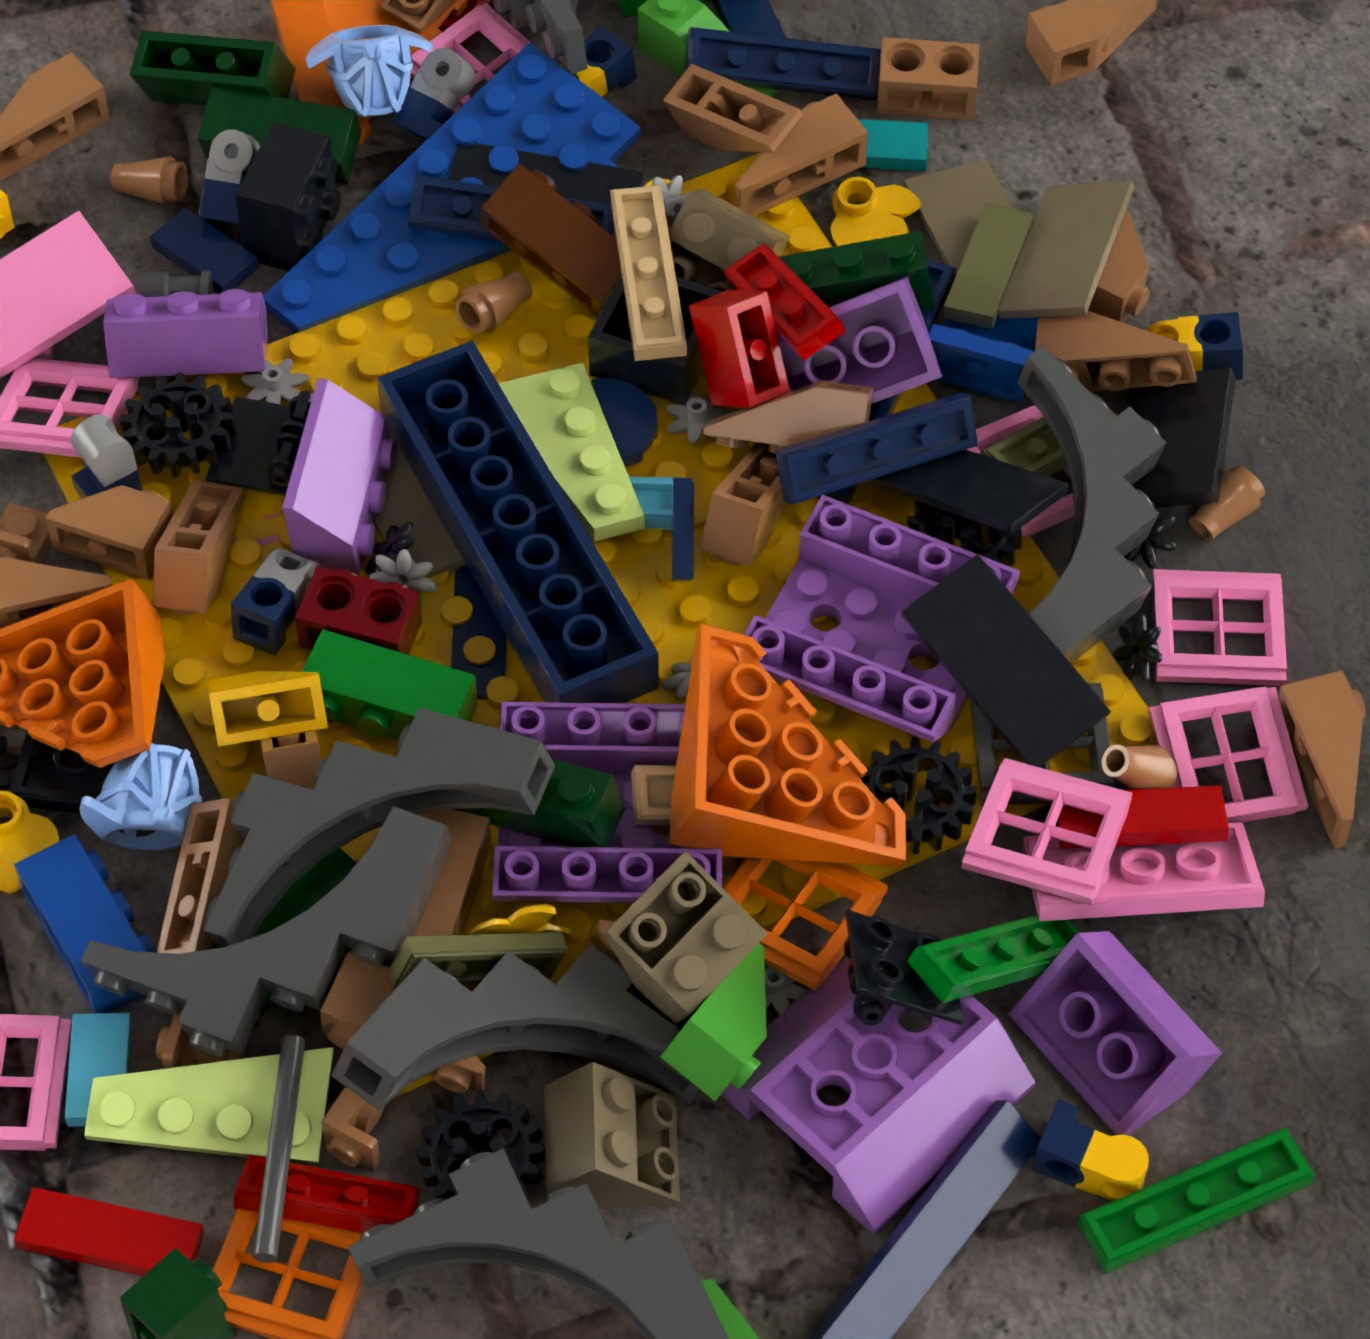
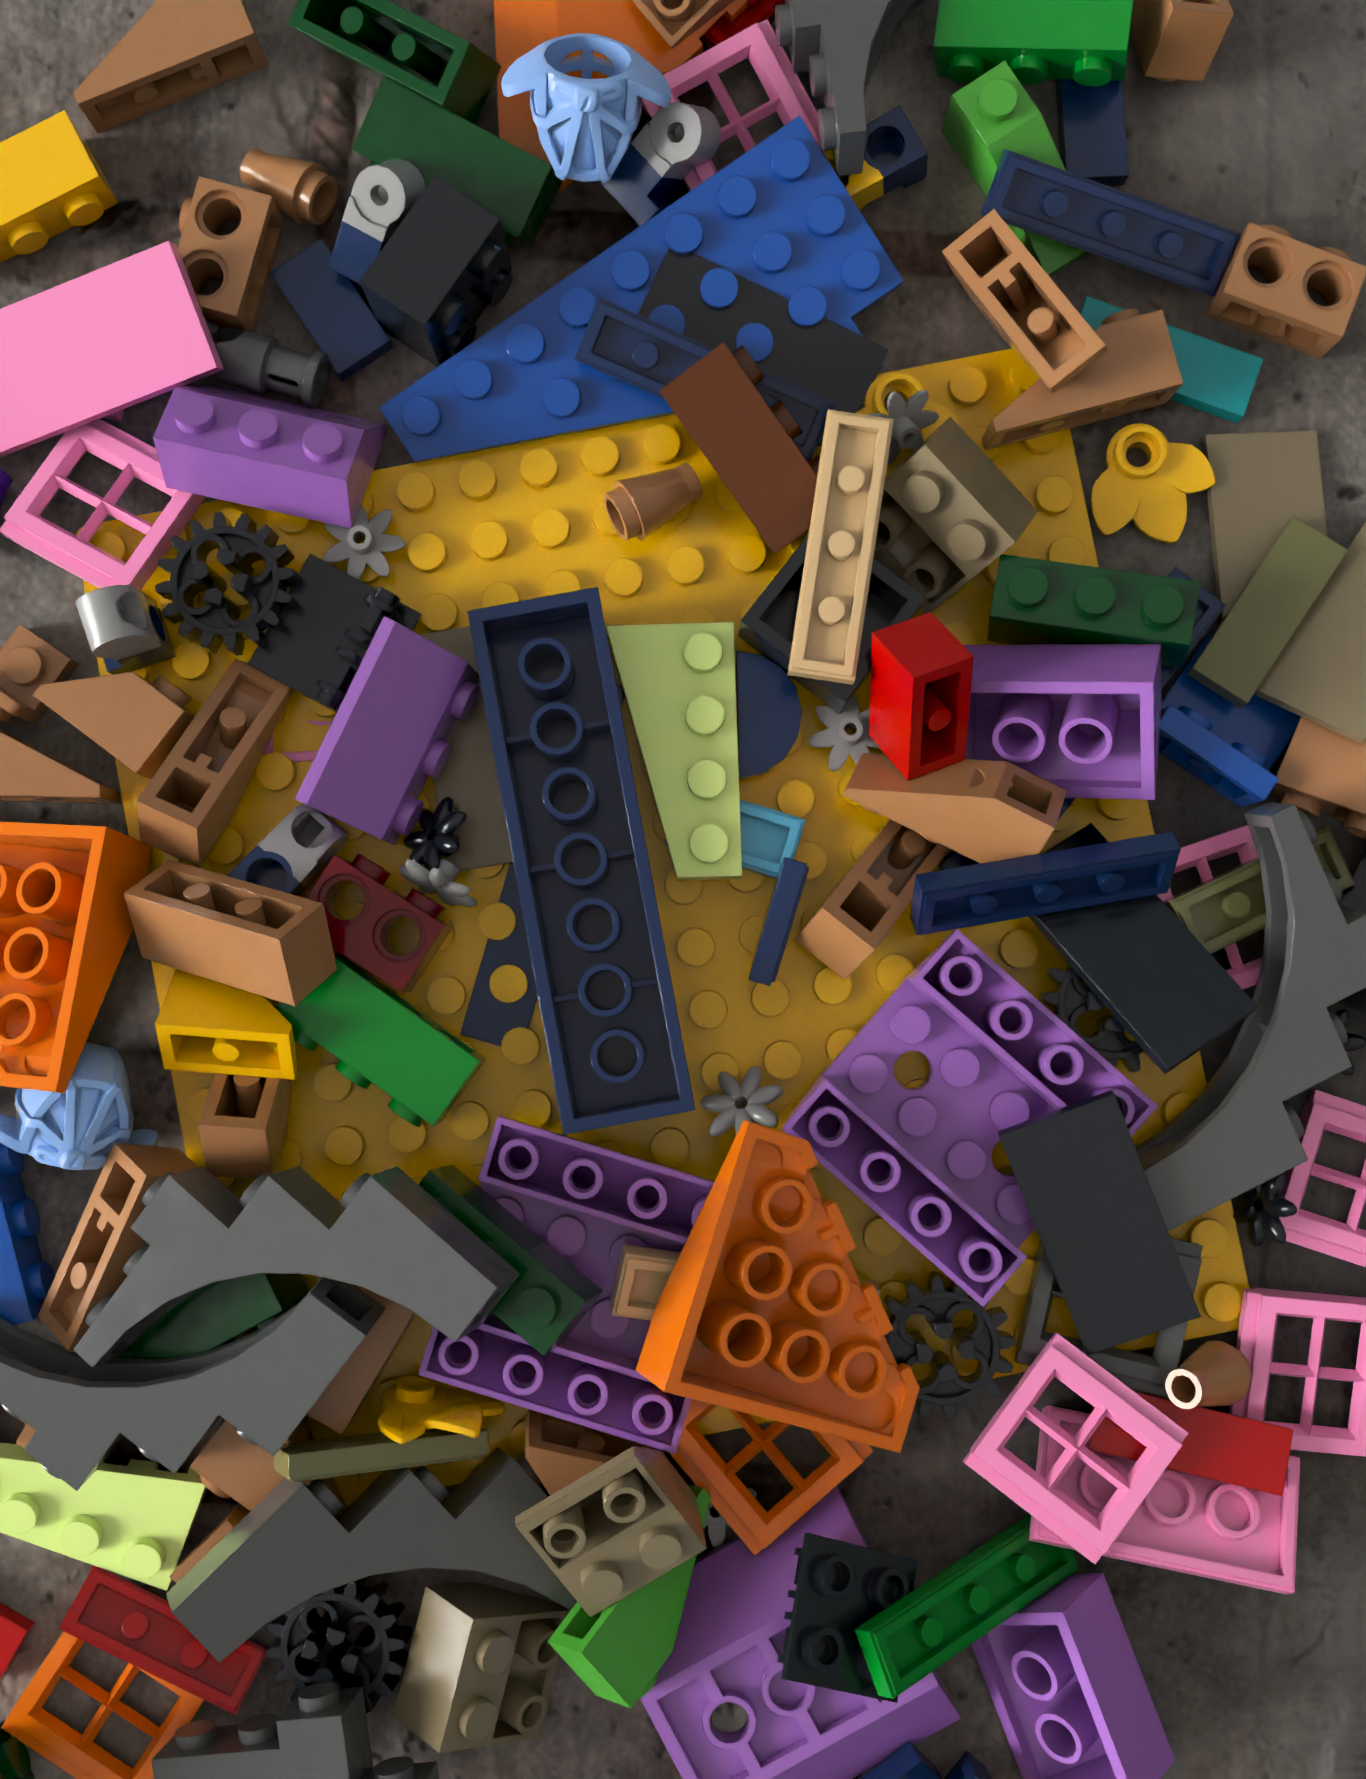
camera: 15 degrees right, 30 degrees up
dark grey bar [253,1035,305,1263] -> none
red tile [723,243,846,361] -> none
none -> medium nougat brick [124,860,337,1006]
none -> medium nougat brick [178,176,286,332]

